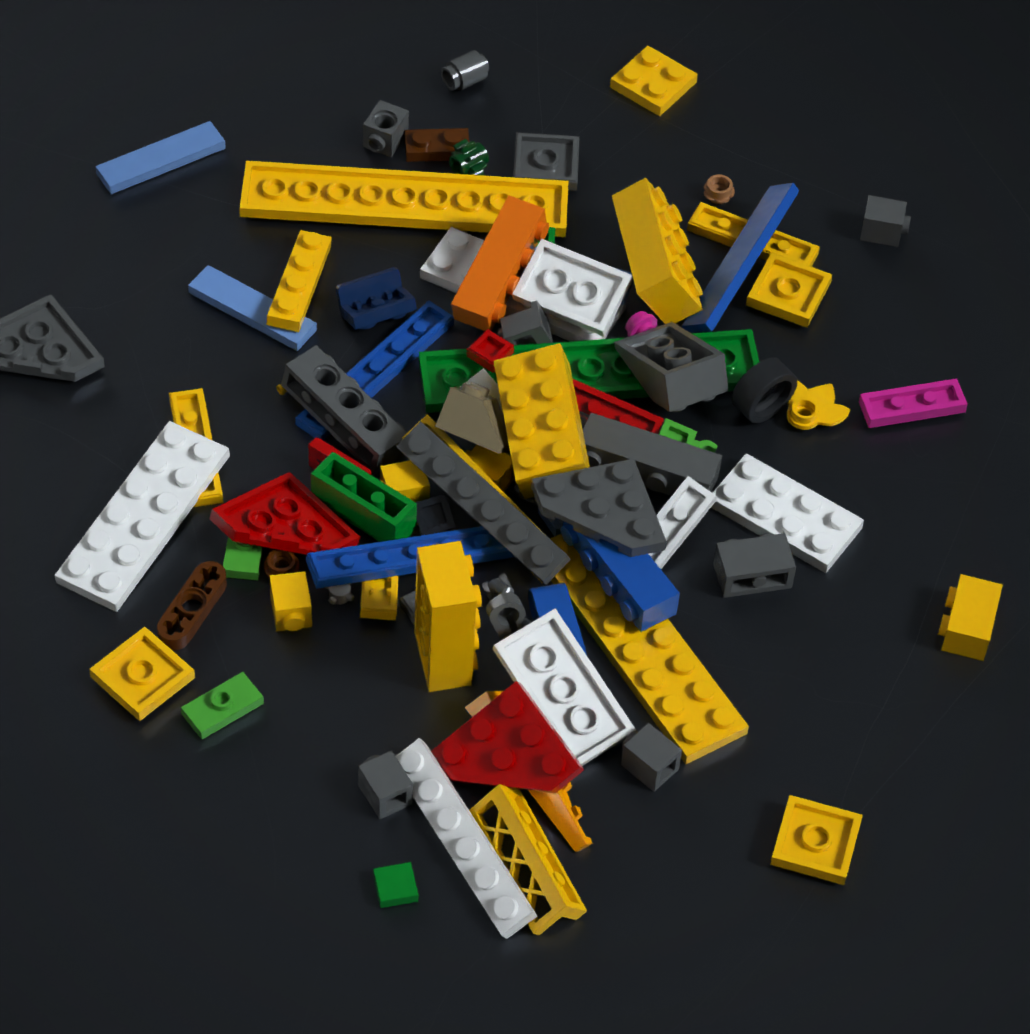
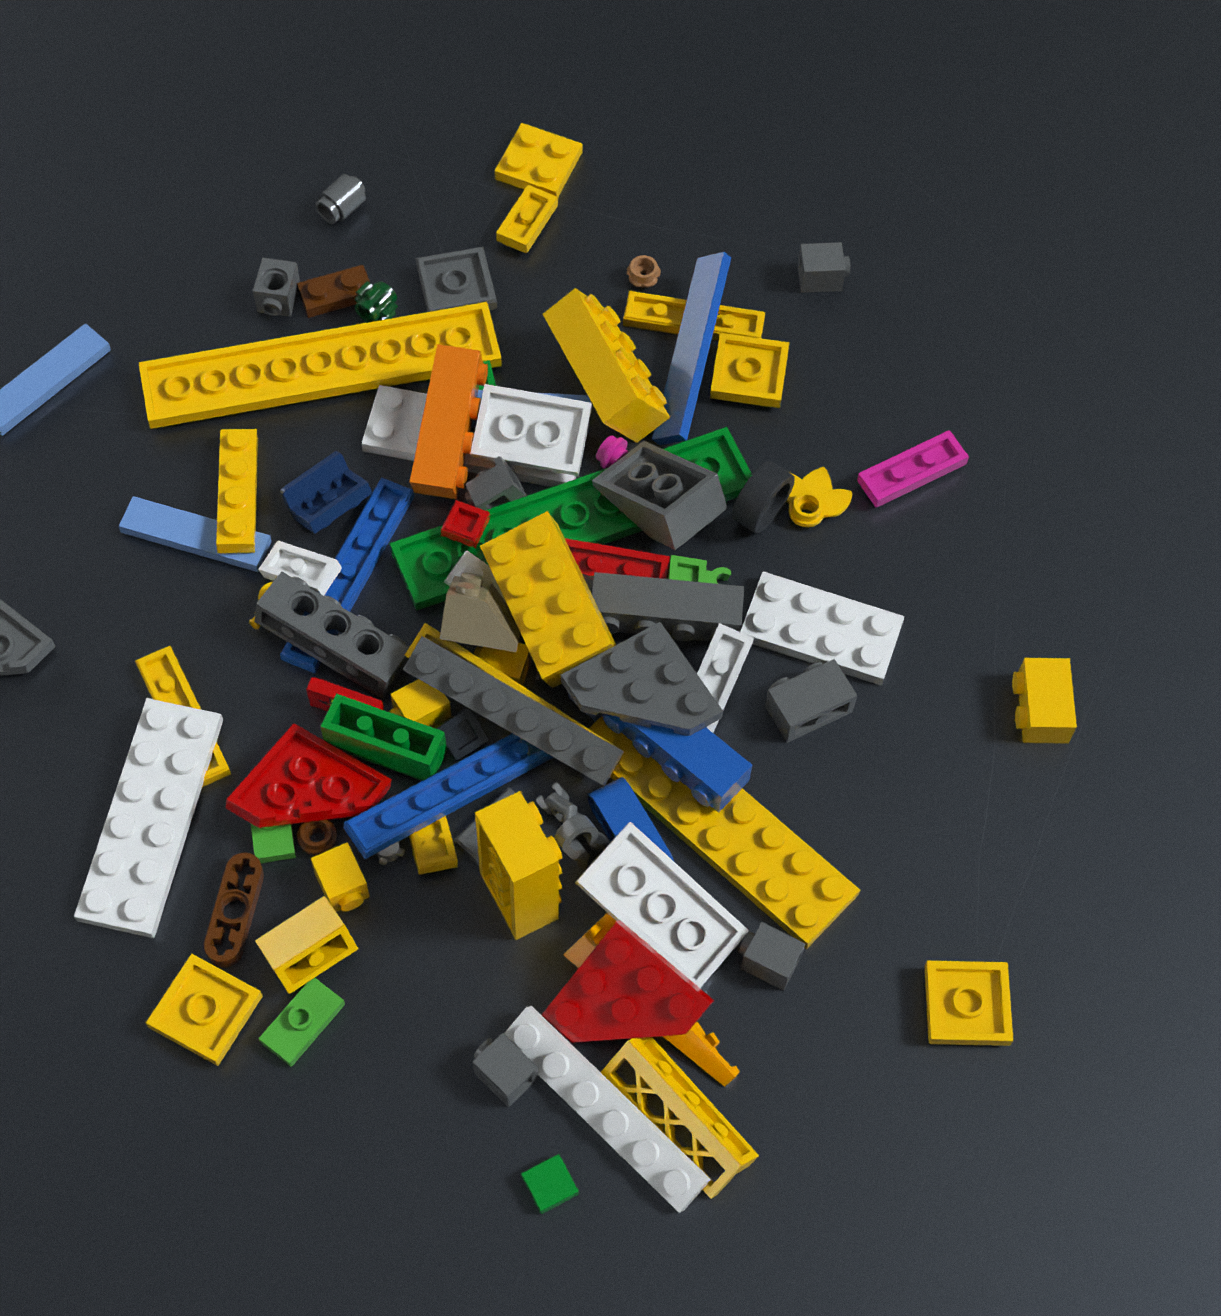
camera: 15 degrees left, 10 degrees up
none -> yellow brick [255,896,358,994]
none -> white plate [258,541,342,596]
none -> yellow plate [496,185,558,254]

